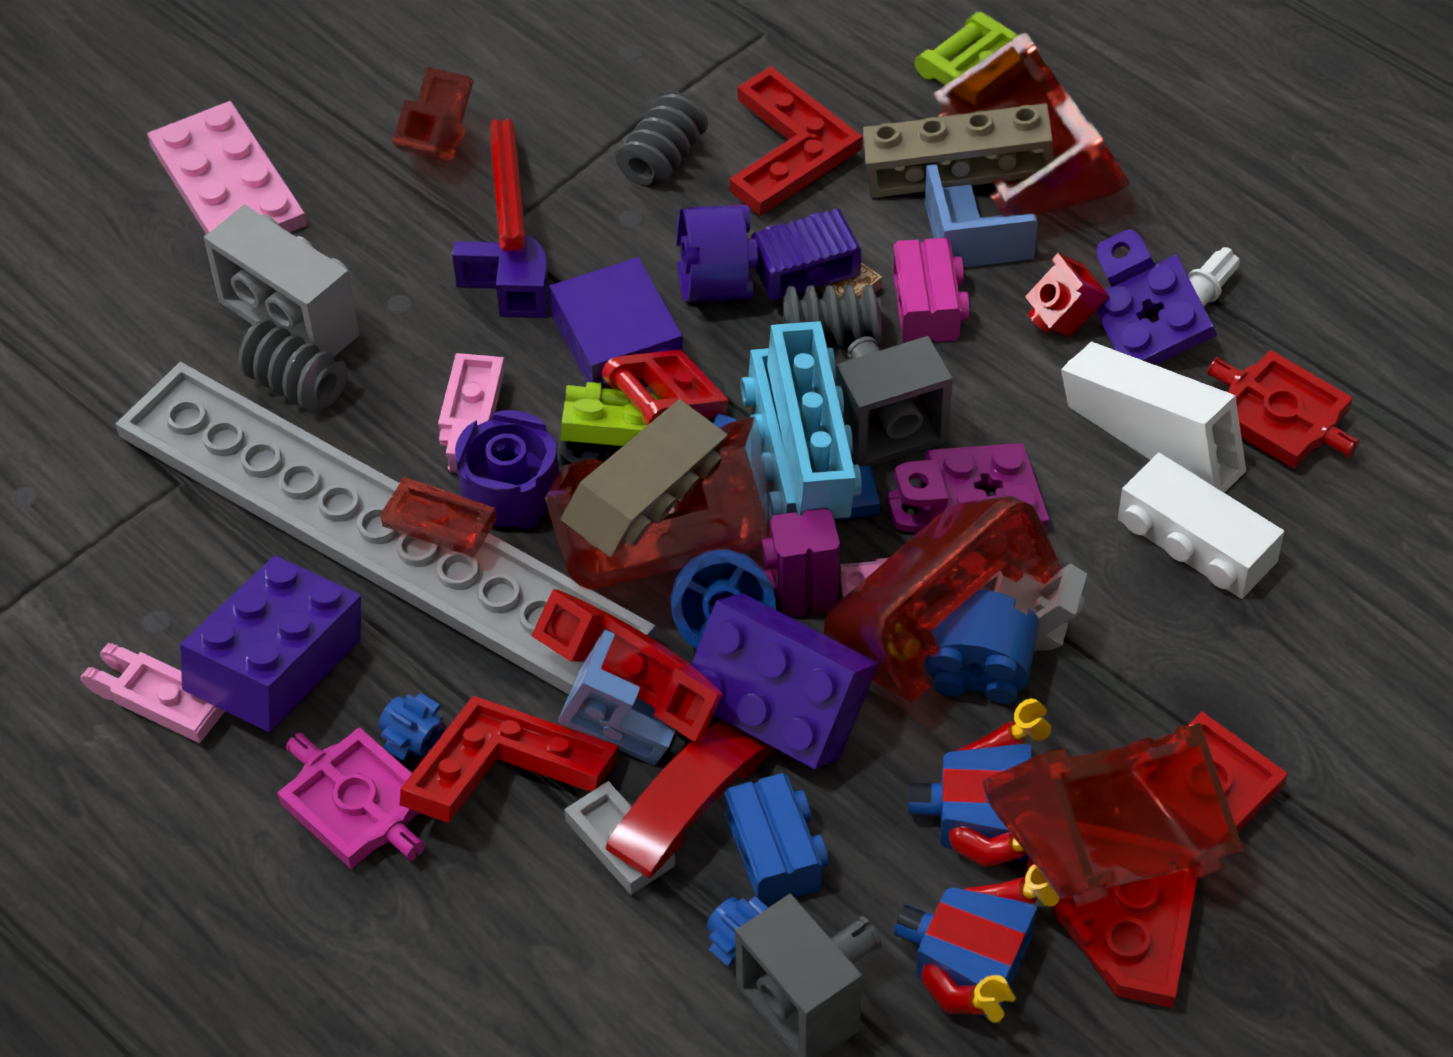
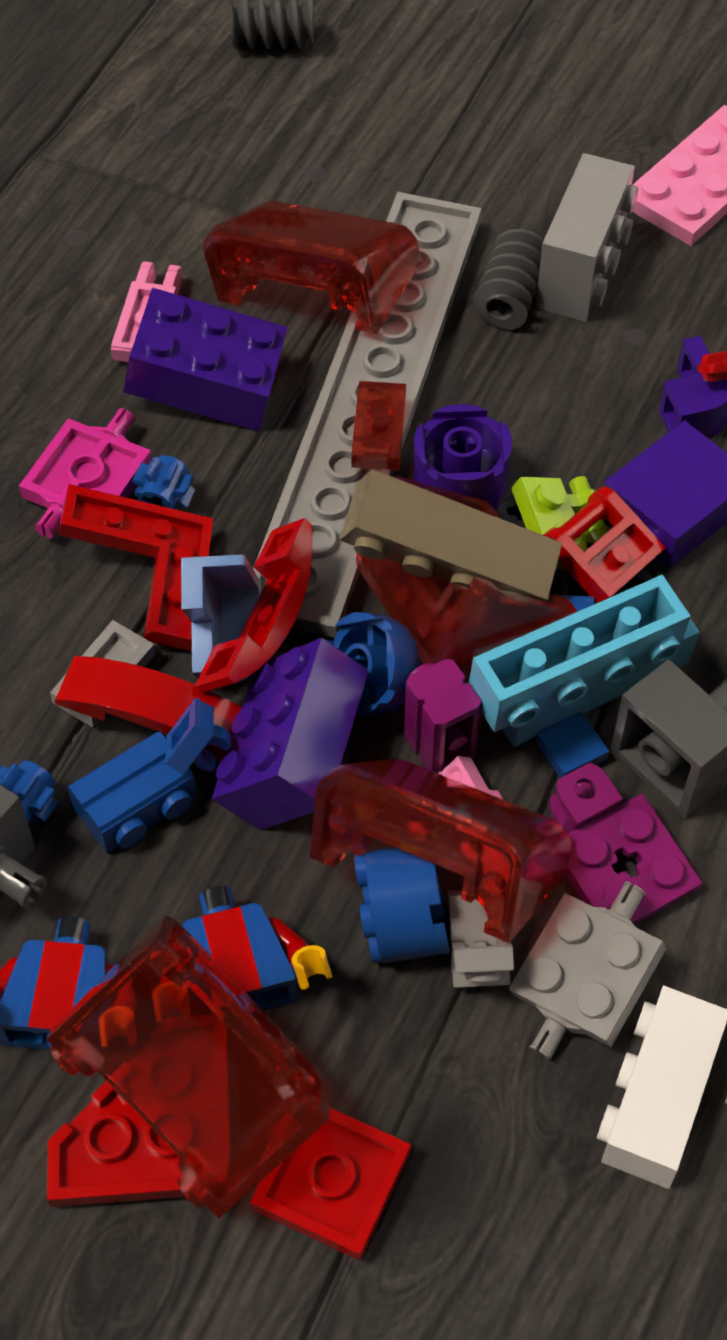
camera: 70 degrees right, 5 degrees up
bright pink hinge [438,353,506,473] -> none
none -> blue tile [165,697,231,774]
none -> clear red windscreen [202,201,422,334]
none -> light grey plate [509,881,667,1060]

